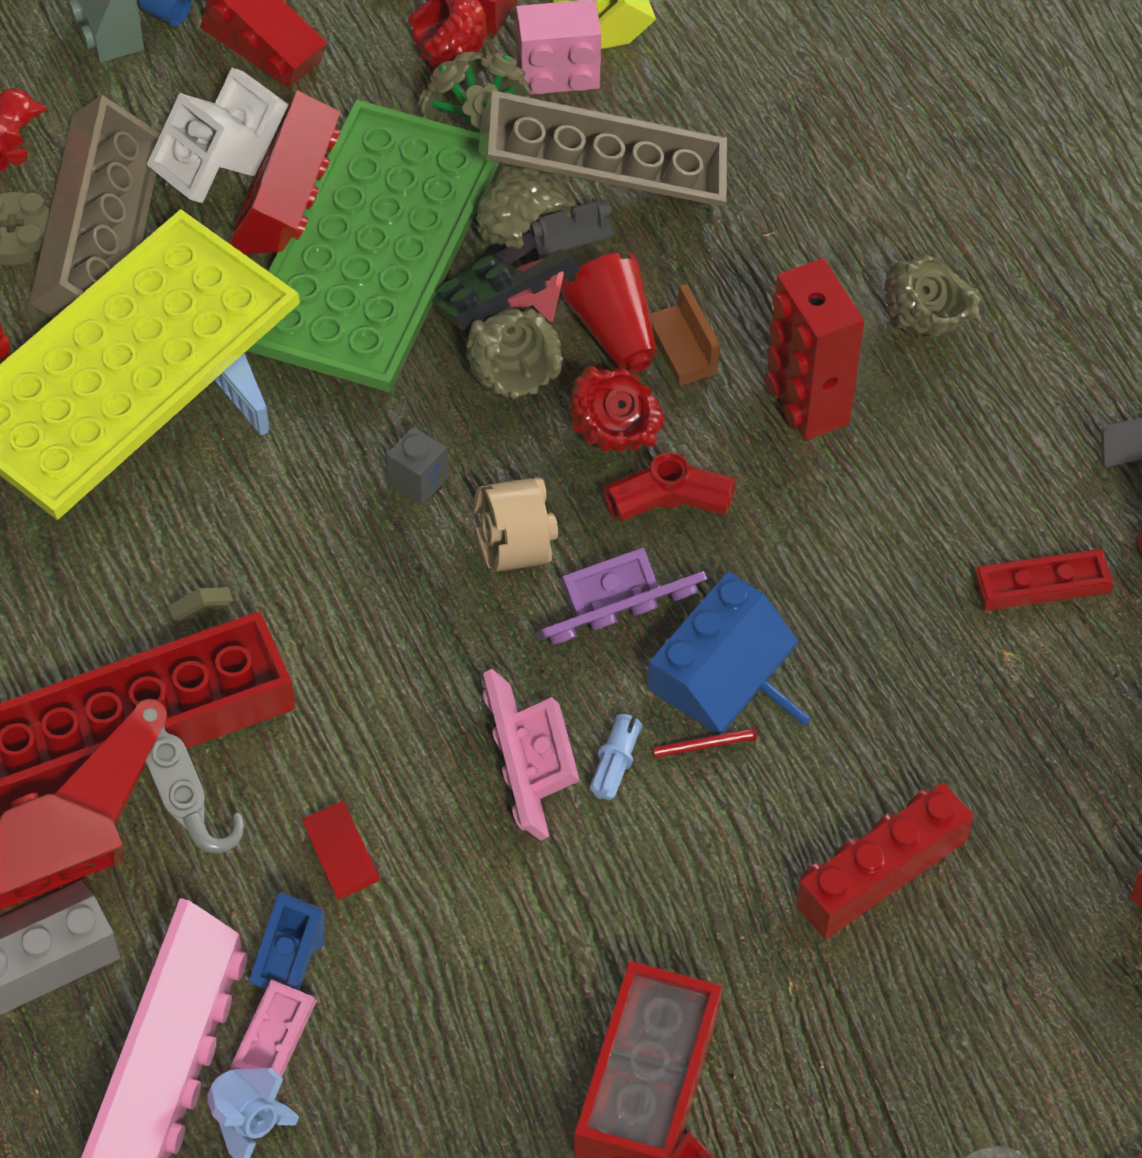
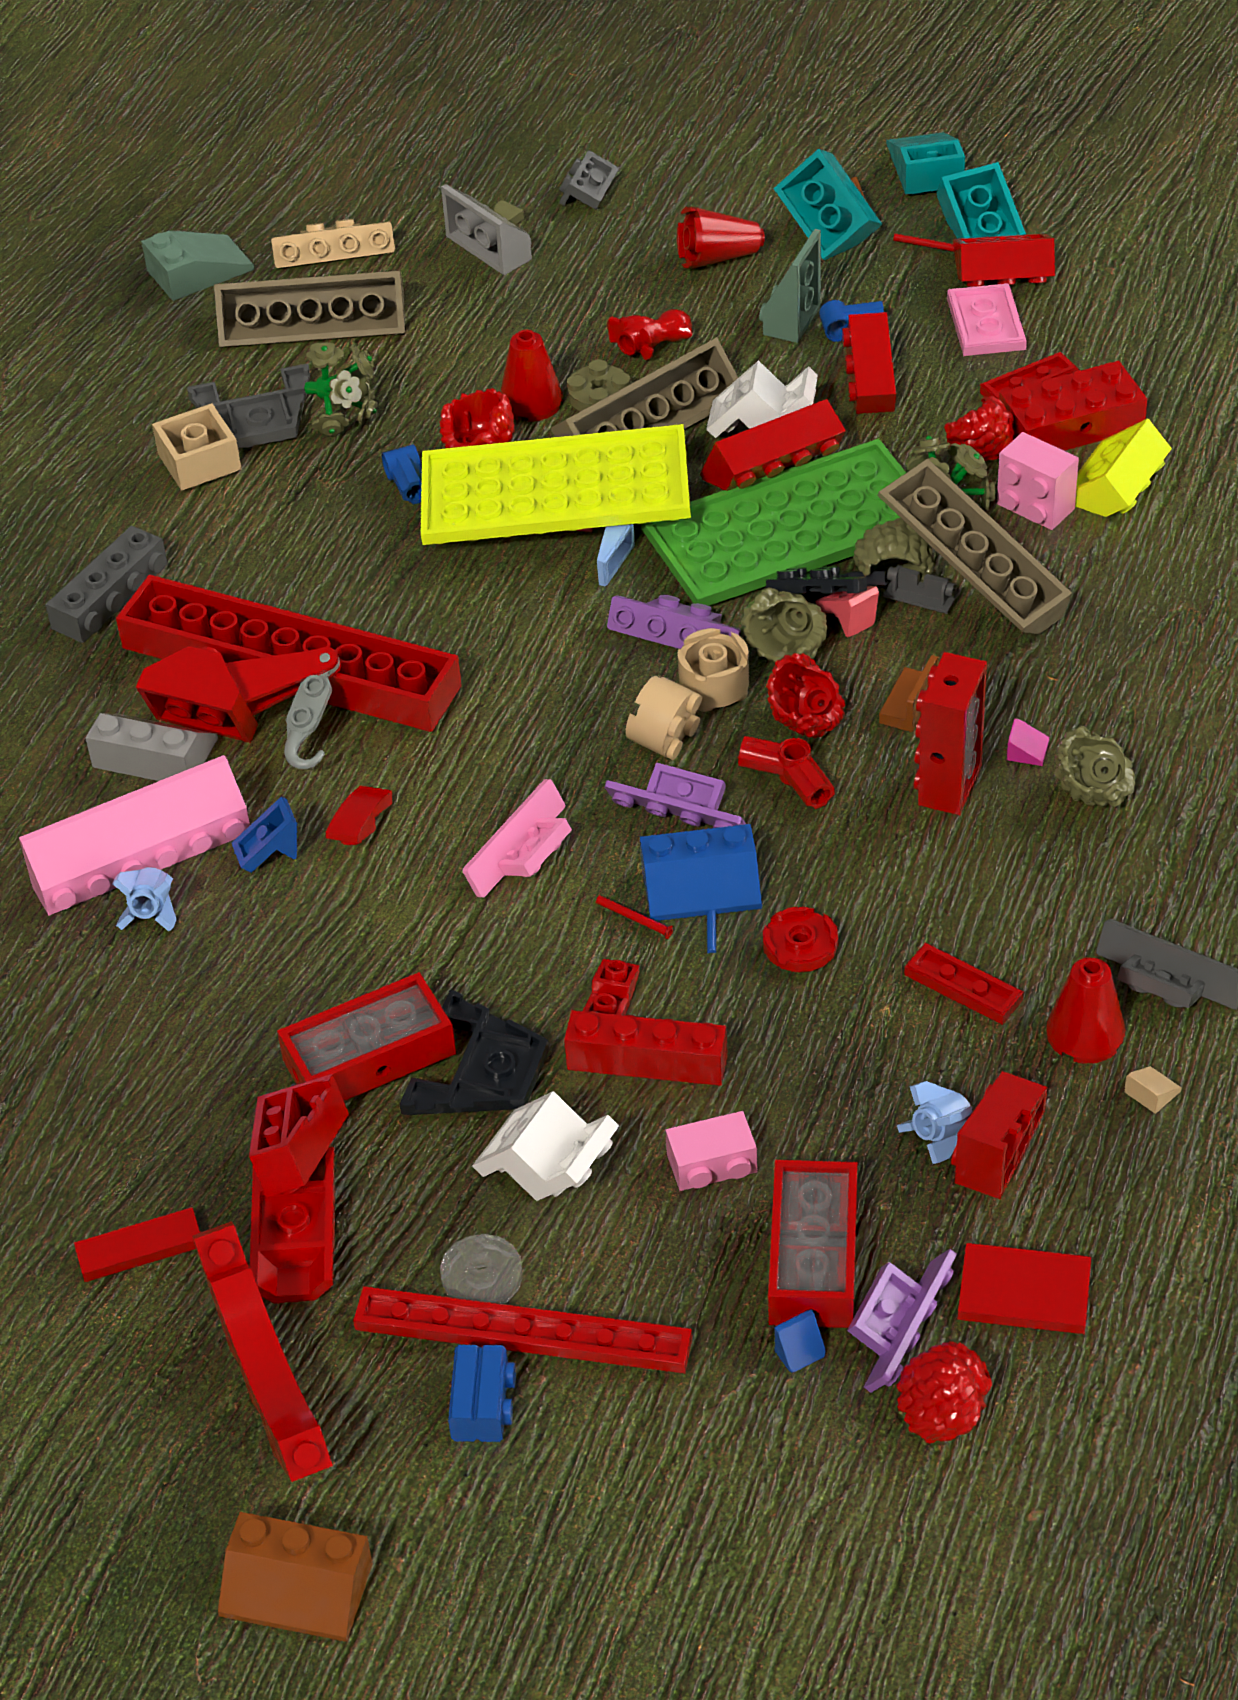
camera: 50 degrees right, 10 degrees down
olive tile [169,587,233,621] -> none
bright pink plate [230,980,317,1077] -> none
dark grey brick [386,426,449,505] -> none
red cone [560,252,657,373] -> none
light blue axle [590,714,643,800] -> none
none -> black wing [400,990,550,1115]
none -> white bracket [472,1091,619,1201]
none -> red slope [583,958,640,1015]
none -> medium lavender bracket [607,595,741,649]
none -> bright pink brick [665,1111,757,1191]
none -> tan brick [678,628,749,712]
none -> red plate [762,907,838,972]

